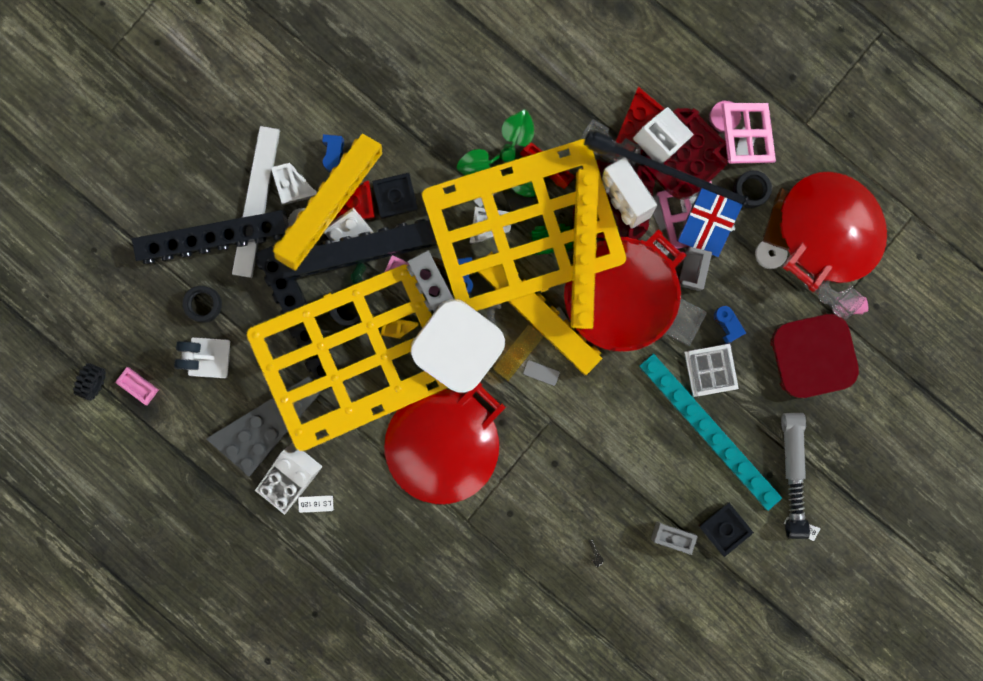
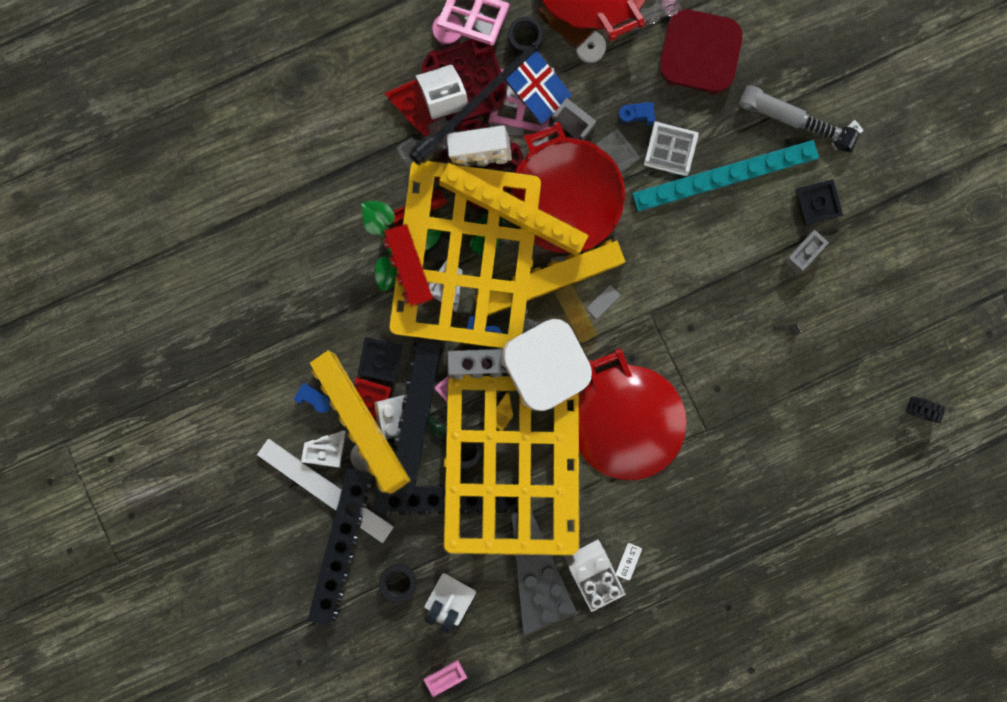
camera: 65 degrees left, 0 degrees up
none -> red brick [383,224,433,308]

